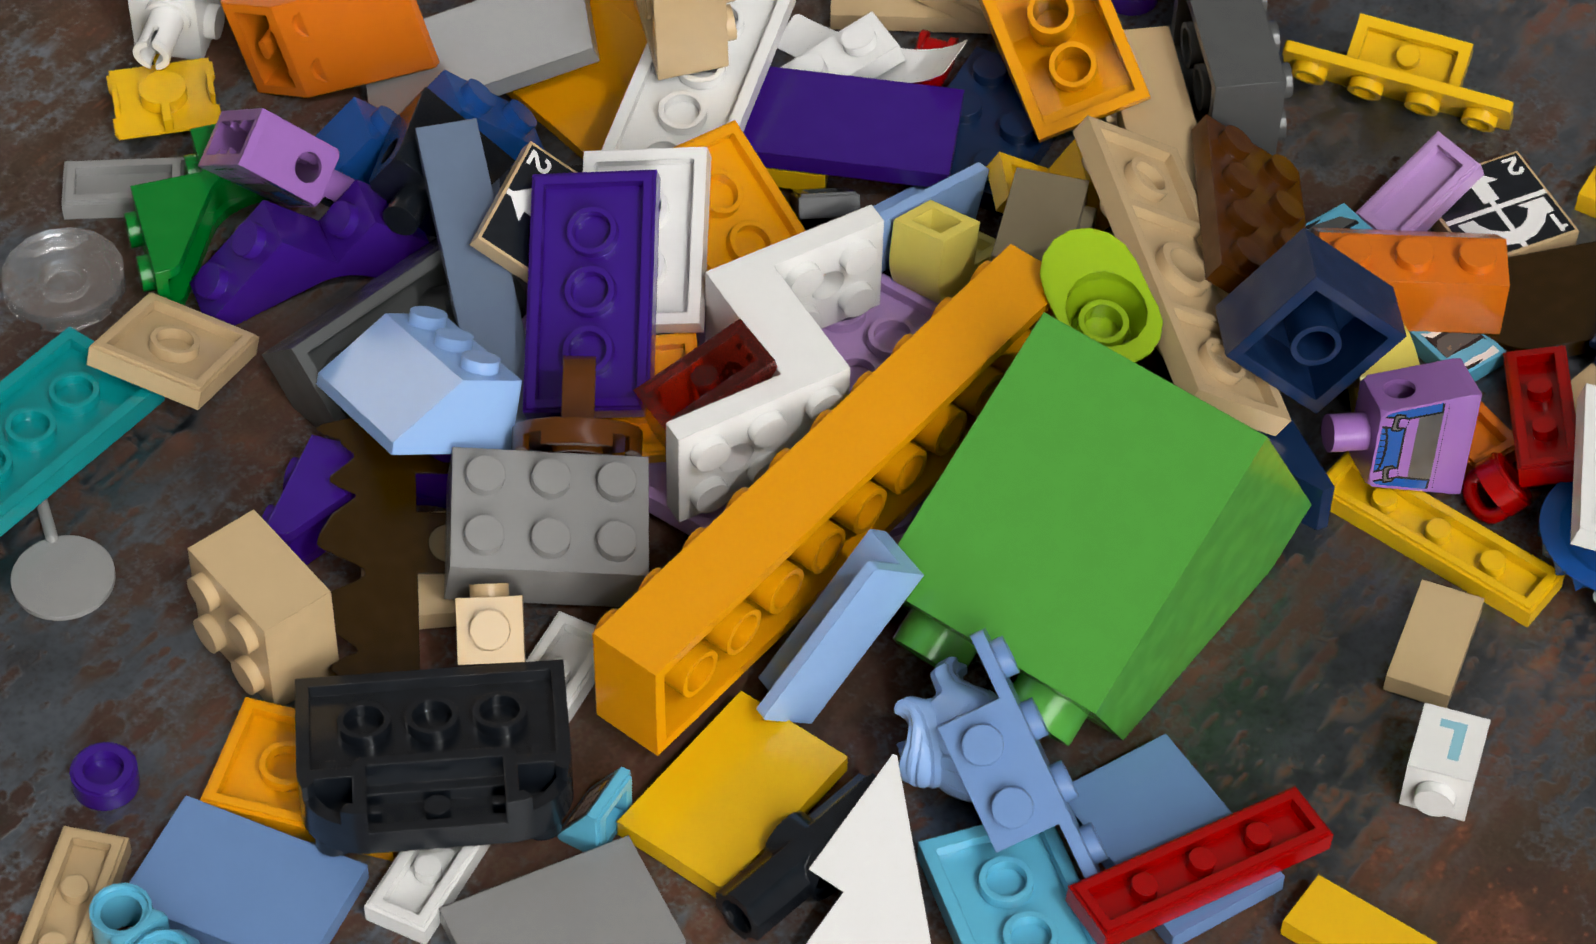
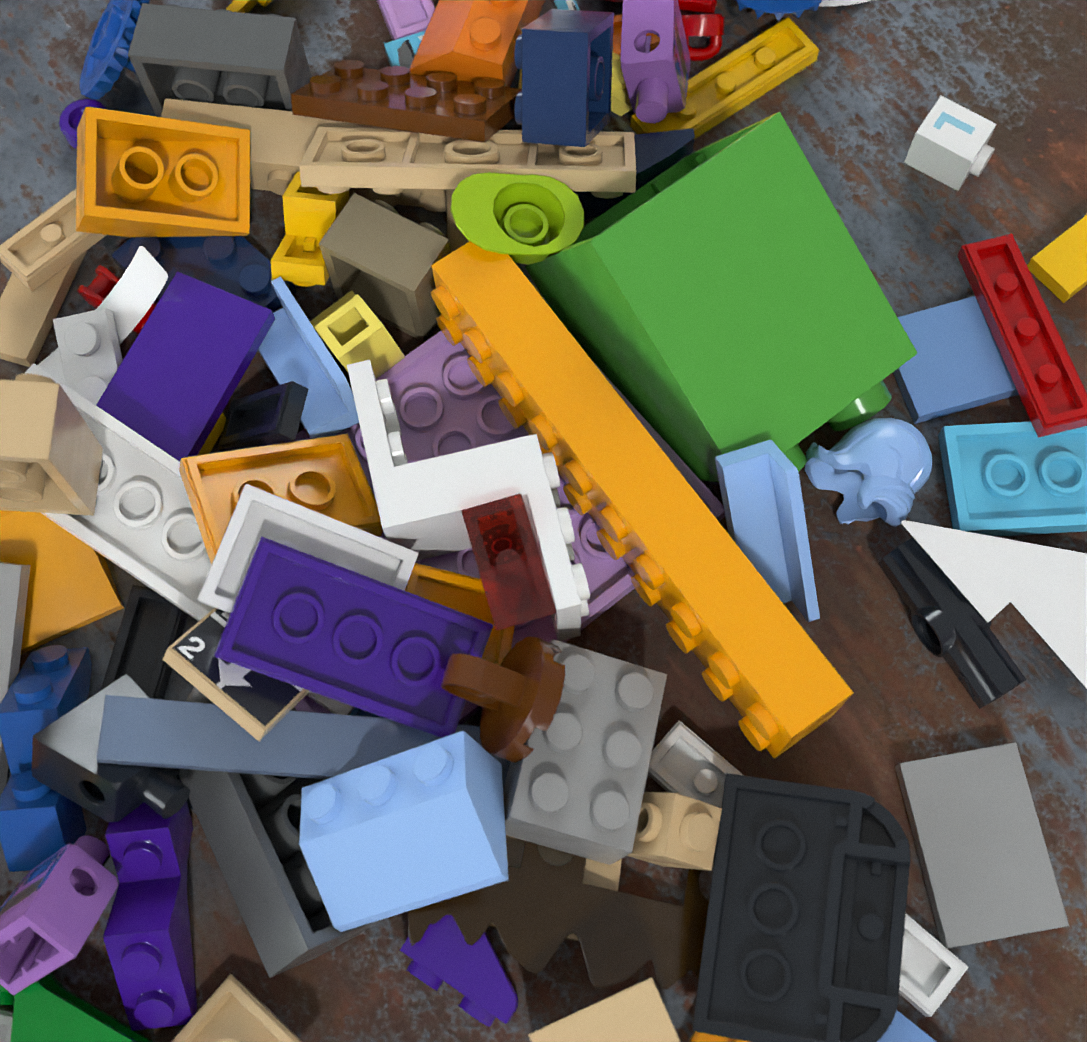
camera: 70 degrees left, 20 degrees up
medium azure slope [557,766,632,852] -> none
yellow tile [617,691,848,898] -> none
medium blue bracket [937,628,1108,878] -> none
tan tile [1383,579,1485,708] -> none

